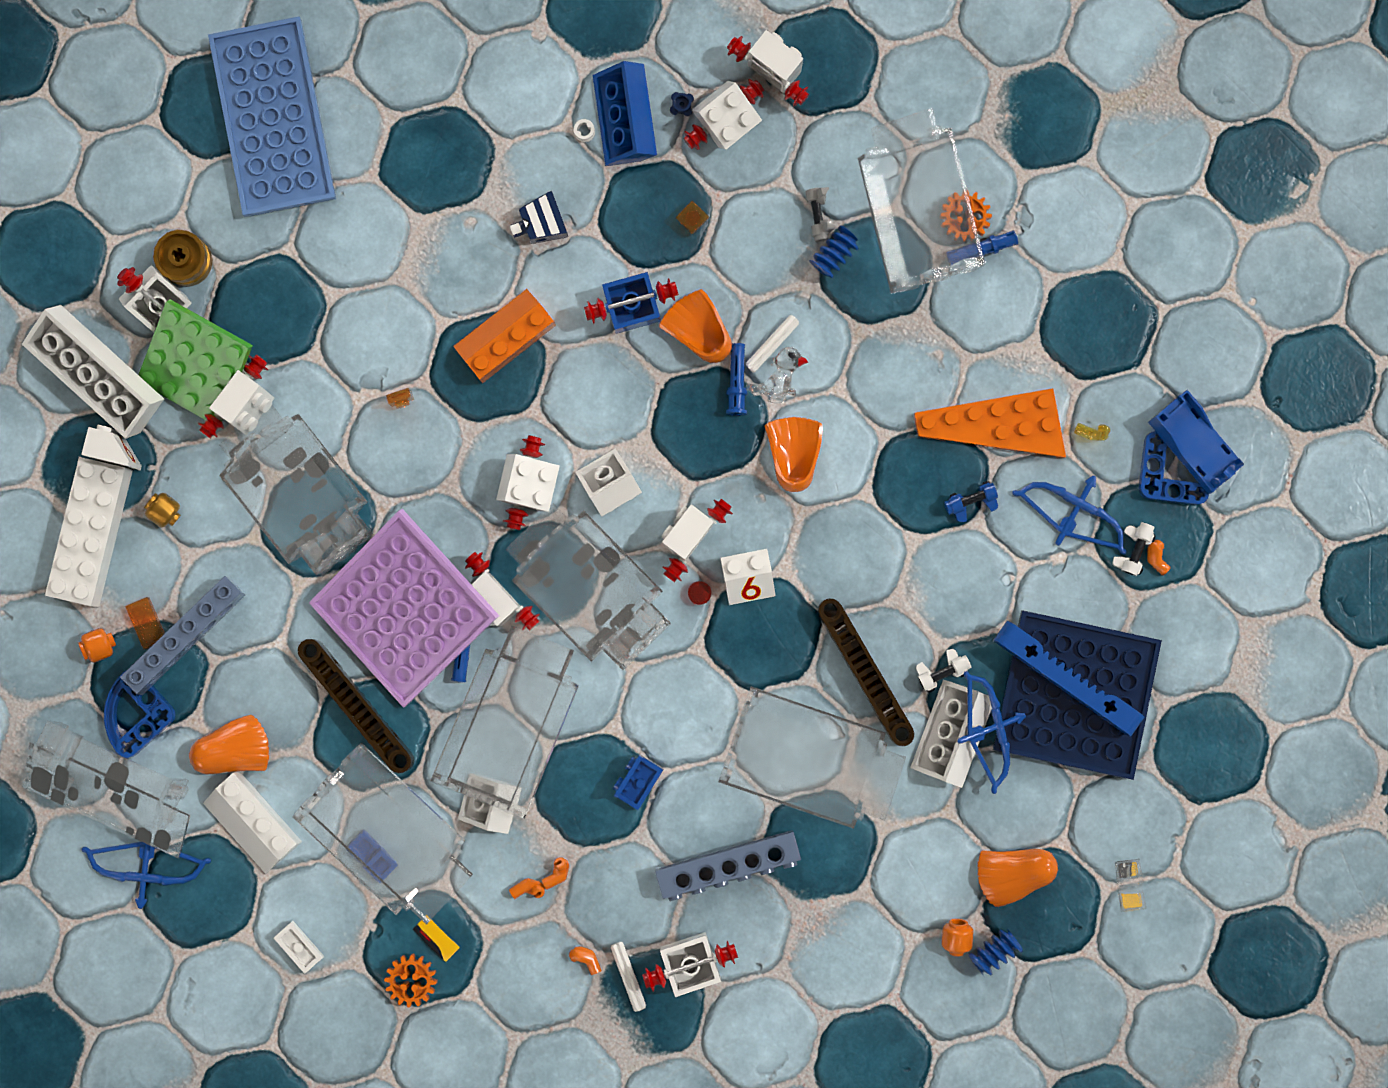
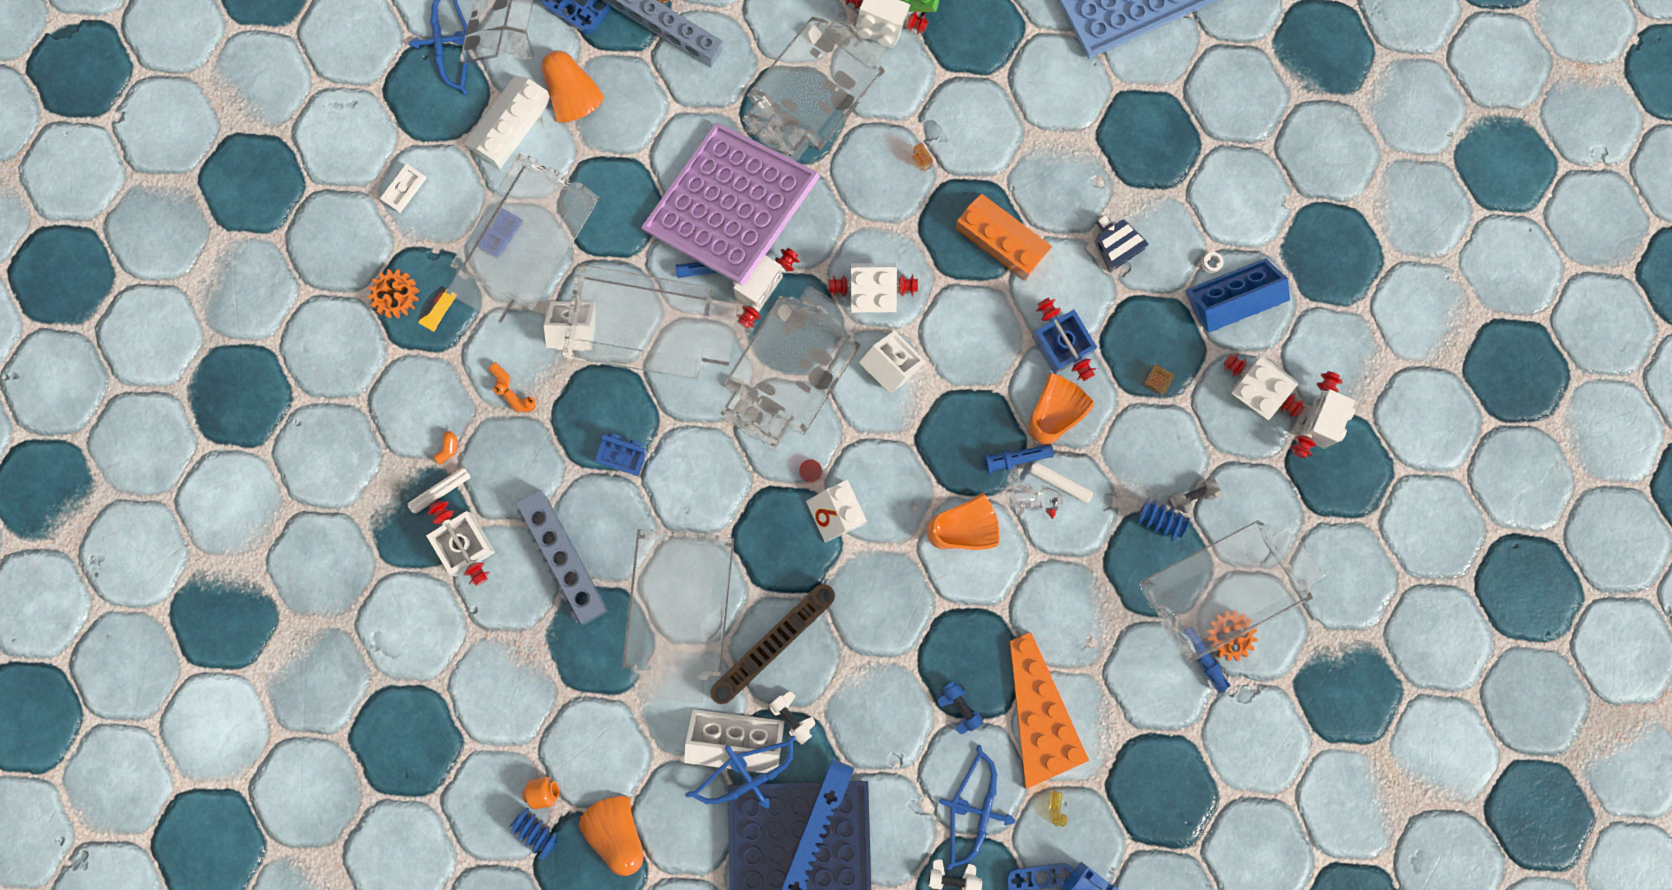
camera: 70 degrees right, 5 degrees down
dark brown gear [297,639,414,773] -> none
white brick [662,499,733,583] -> none
dark blue plate [670,92,694,117] -> none

